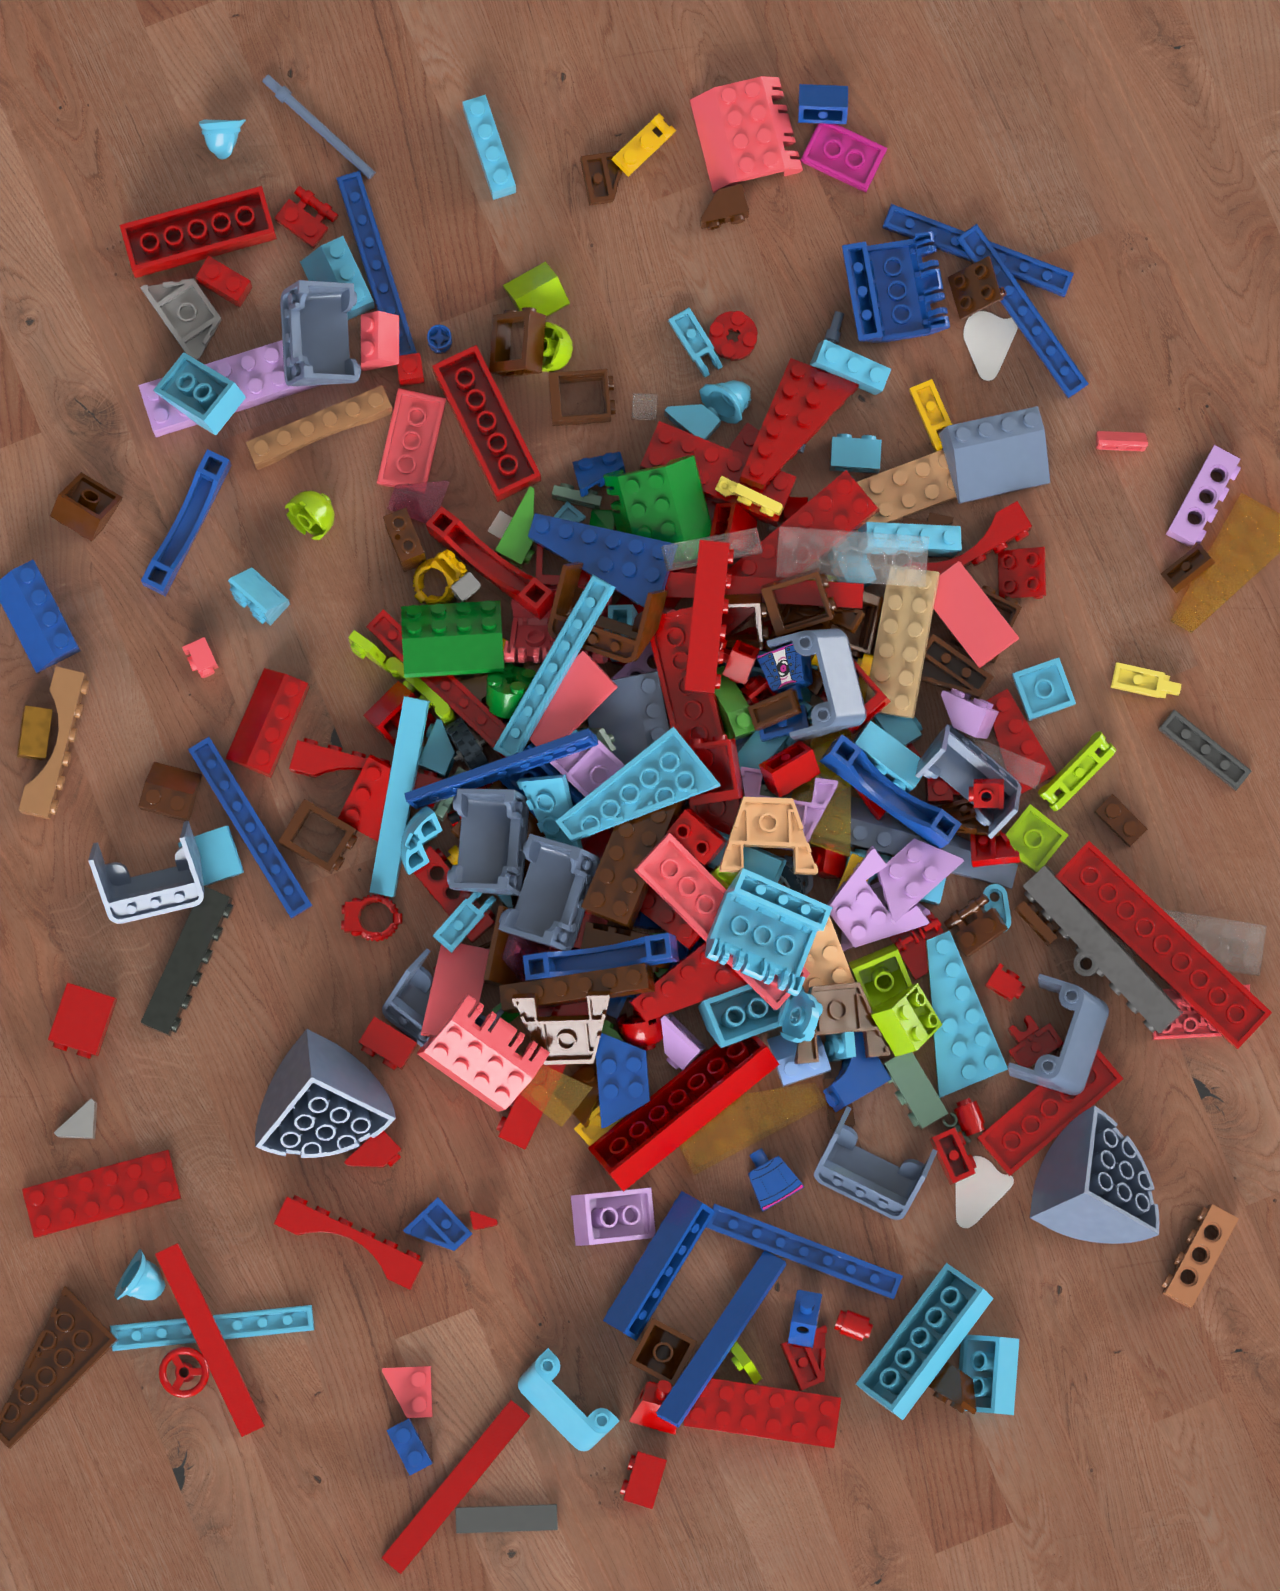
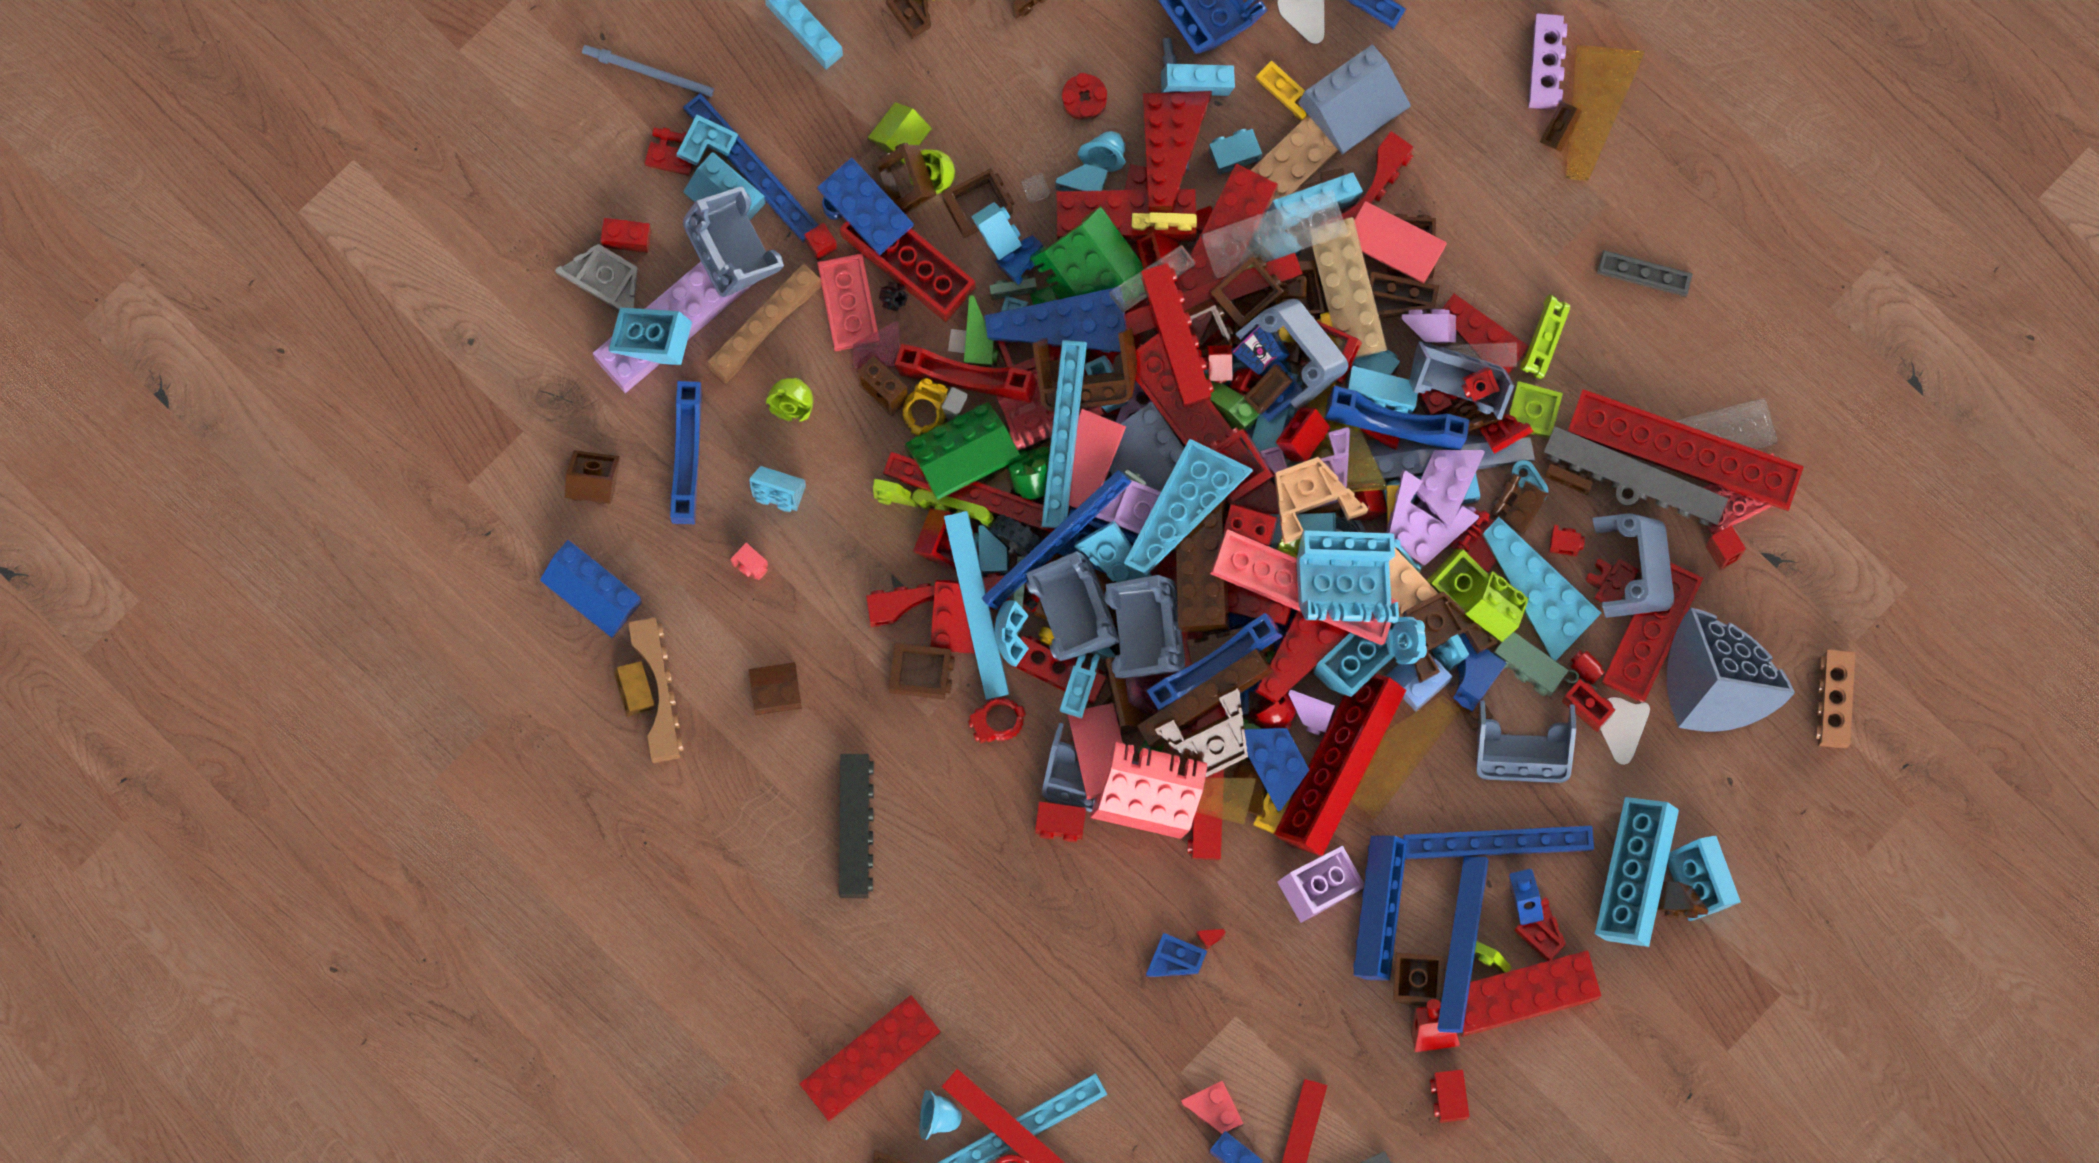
camera: 20 degrees left, 5 degrees down
red brick [48,982,117,1059] -> none
light grey slope [54,1098,97,1139] -> none
sand blue windscreen [88,821,205,924] -> none
red brick [119,186,277,278] -> none
medium azure slope [178,826,244,886] -> none
blue plate [188,737,312,919] -> none
medium azure piece [199,119,246,160] -> none
red slope [225,668,310,778] -> none
sand blue brick [255,1029,396,1158] -> none
red arch [274,1195,424,1290] -> none
red slope [344,1131,402,1168] -> none
coral slope [361,311,399,372] -> none
medium azure windscreen [518,1348,620,1451] -> none
medium azure hinge [668,307,723,377] -> none
blue torso [748,1148,804,1212] -> none
red brick [834,1310,873,1342] -> none
red hinge [998,547,1046,599] -> none
medium azure plate [1012,657,1076,721] -> none
reddish brown plate [1095,794,1148,847] -> none
coral slope [1096,431,1148,452] -> none
light yellow hinge [1110,662,1182,698] -> none
none -> medium azure plate [677,115,738,166]
none -> blue plate [817,157,914,256]
none -> black gear [878,281,908,311]
none -> medium azure brick [971,202,1022,260]
none -> medium azure hinge [1394,539,1422,572]
none -> red brick [1706,525,1746,570]

